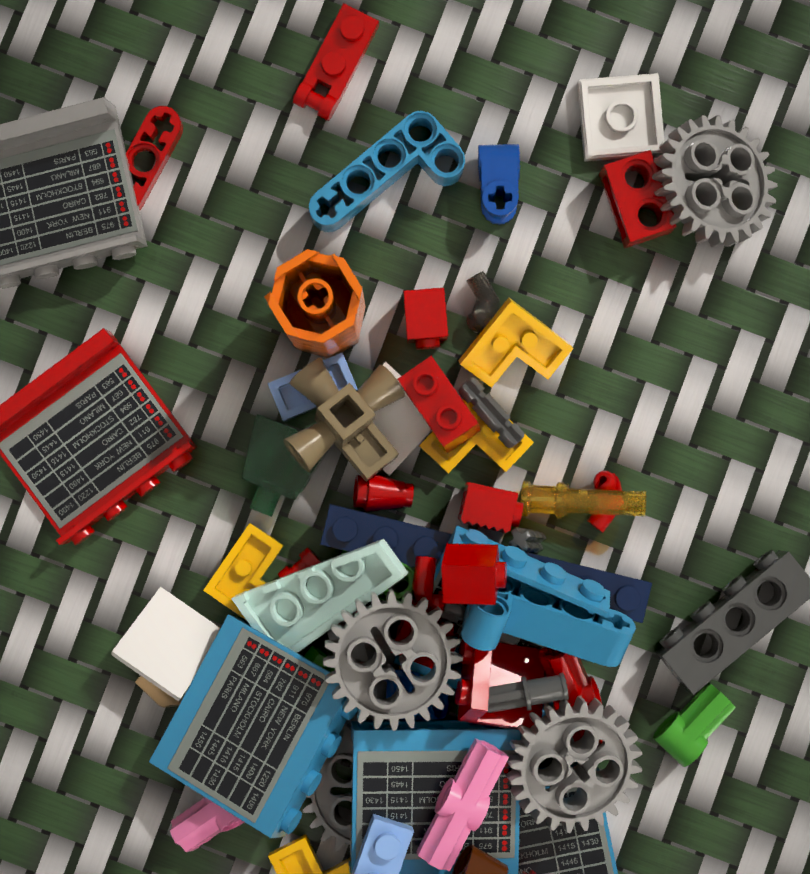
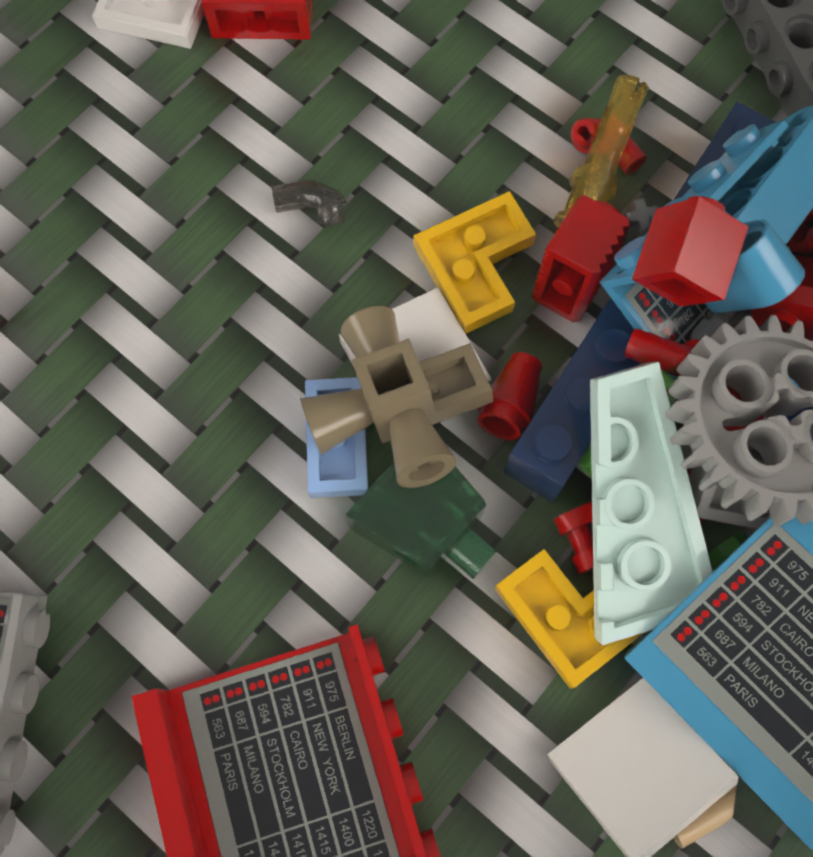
camera: 65 degrees left, 15 degrees down
orange brick [264,249,366,358] -> none
dark azure beam [309,111,465,232] -> none
red brick [397,355,481,454] -> none
red brick [403,287,448,350] -> none
yellow plate [458,297,574,388] -> none
dark grey axle [458,377,524,448] -> none
blue piece [478,144,520,225] -> none

